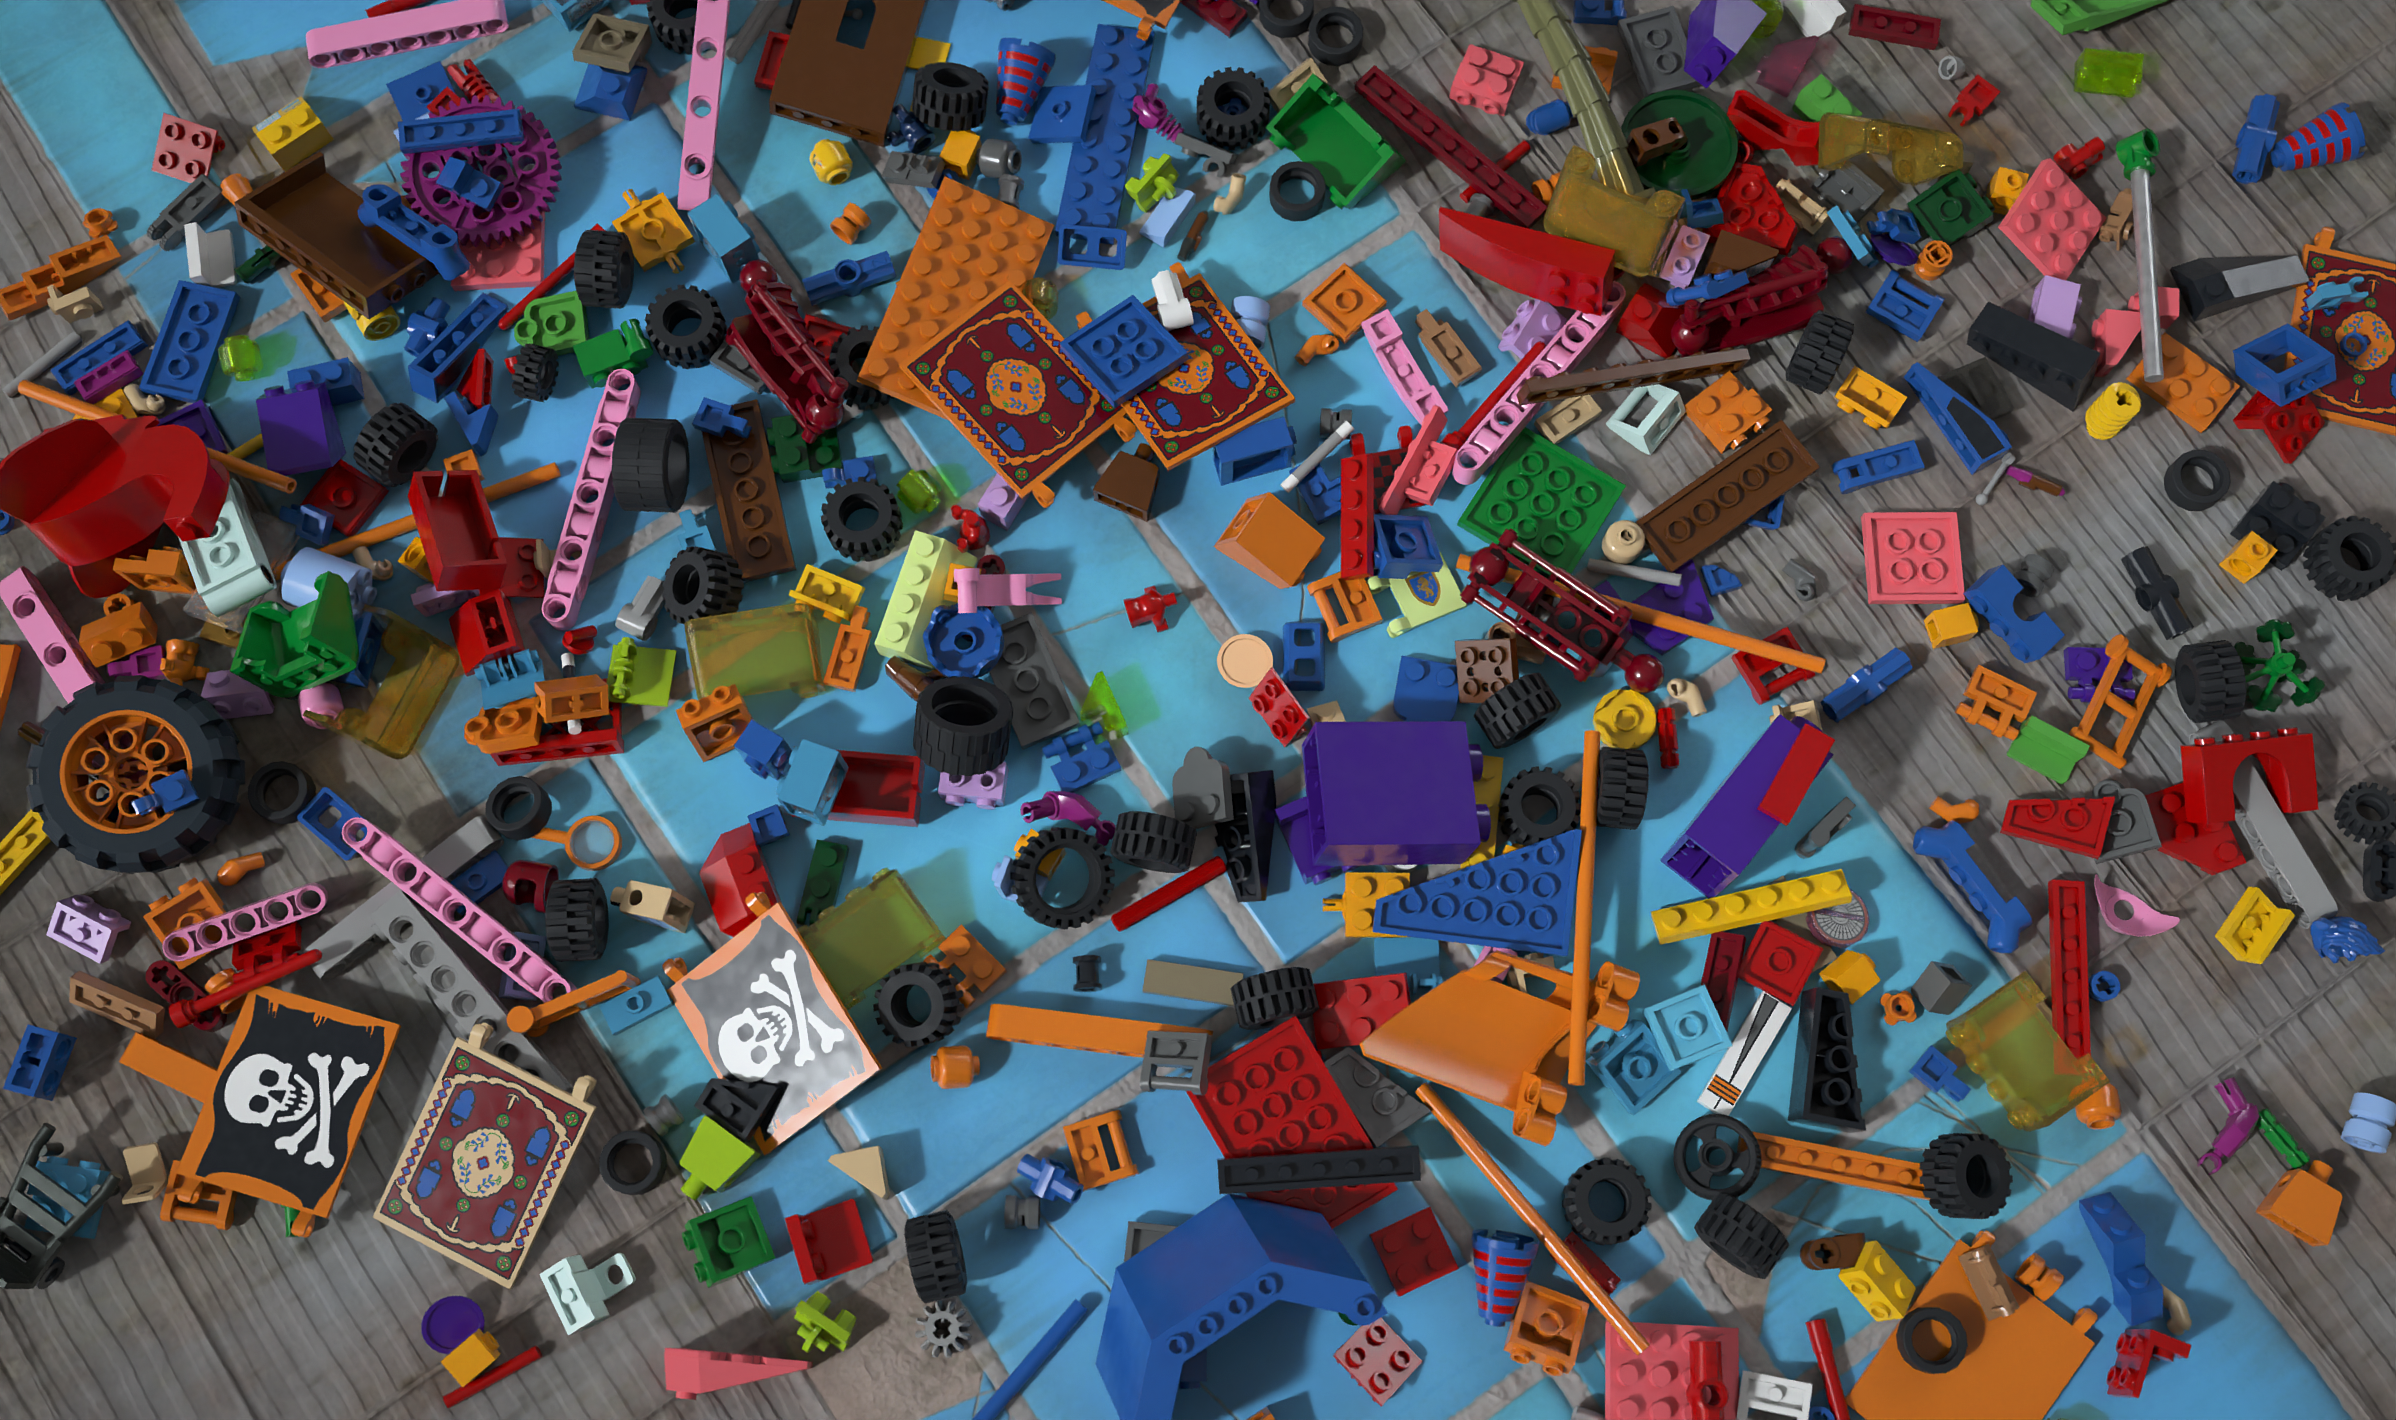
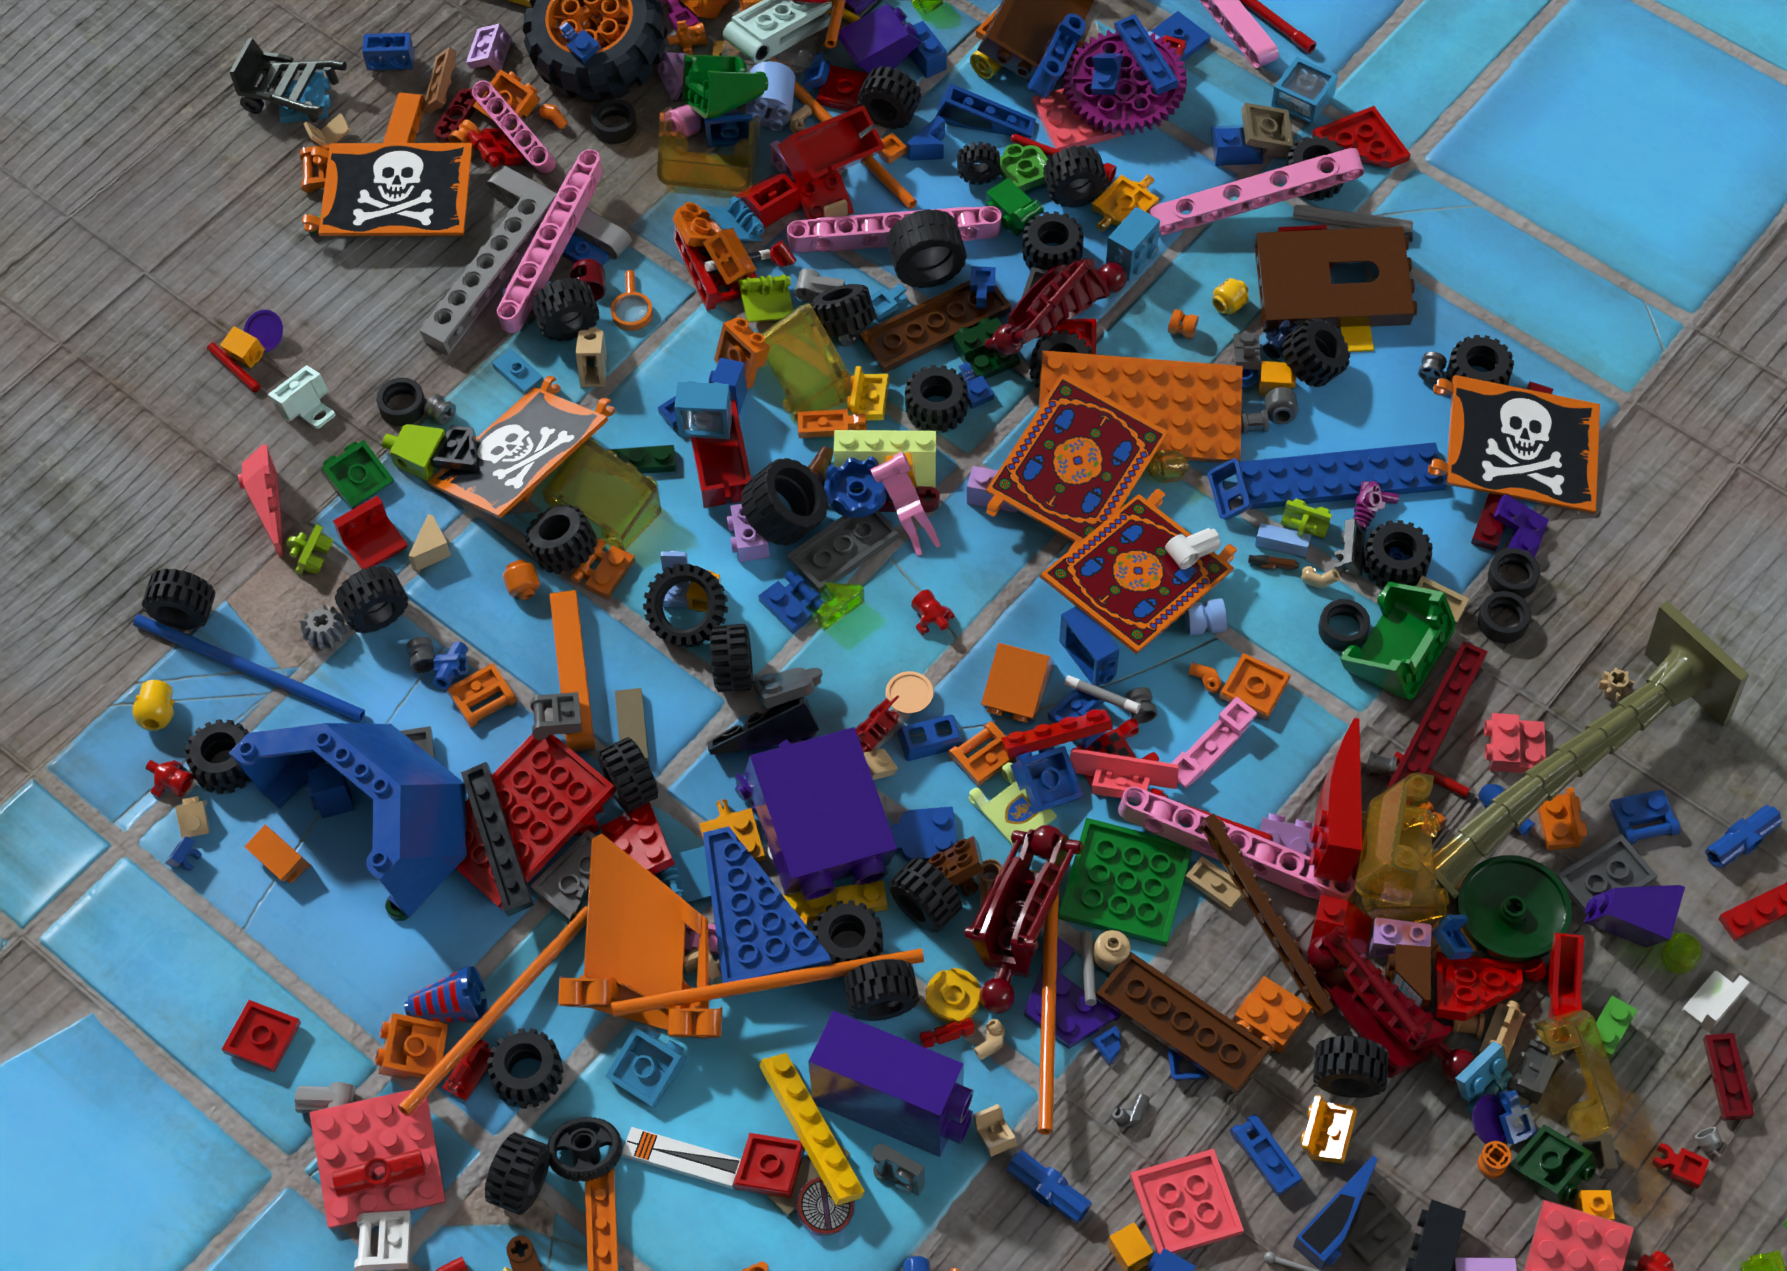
camera: 75 degrees right, 15 degrees down
red piece [169,949,322,1029] -> none
blue piece [297,787,367,861] -> none
flag [372,1022,597,1289] -> none
blue axle [404,297,451,357] -> none
red hinge [447,59,499,104] -> none
red slope [456,349,494,410] -> none
black tyre [485,776,552,841] -> none
orange piece [507,970,641,1037] -> none
red wedge [699,823,782,937] -> none
blue piece [802,251,896,306] -> none
clear neon green head [896,468,942,514] -> none
red piece [951,505,990,553] -> none
blue cone [996,38,1056,126] -> none
magenta arm [1020,791,1116,846] -> none
blue plate [1028,85,1097,144] -> none
blue plate [1059,295,1189,408] -> none
black bush [1073,955,1102,992] -> none
reddish brown torso [1093,443,1160,522] -> none
red axle [1111,856,1227,932] -> none
hinge [1333,1318,1423,1407] -> none
red plate [1369,1206,1459,1297] -> none
medium nougat hinge [1415,309,1482,388] -> none
light aqua tile [1606,384,1686,455] -> none
reddish brown leg [1627,117,1688,167] -> none
medium azure bracket [1642,984,1733,1072] -> none
blue plate [1666,269,1749,306] -> none
dark red plate [1701,931,1746,1032] -> none
red plate [1731,627,1815,705] -> none
clear pink slope [1756,35,1819,98] -> none
red tile [1757,723,1835,826] -> none
black wedge [1788,987,1866,1133] -> none
light orange brick [1819,950,1881,1004] -> none
blue plate [1865,269,1945,342] -> none

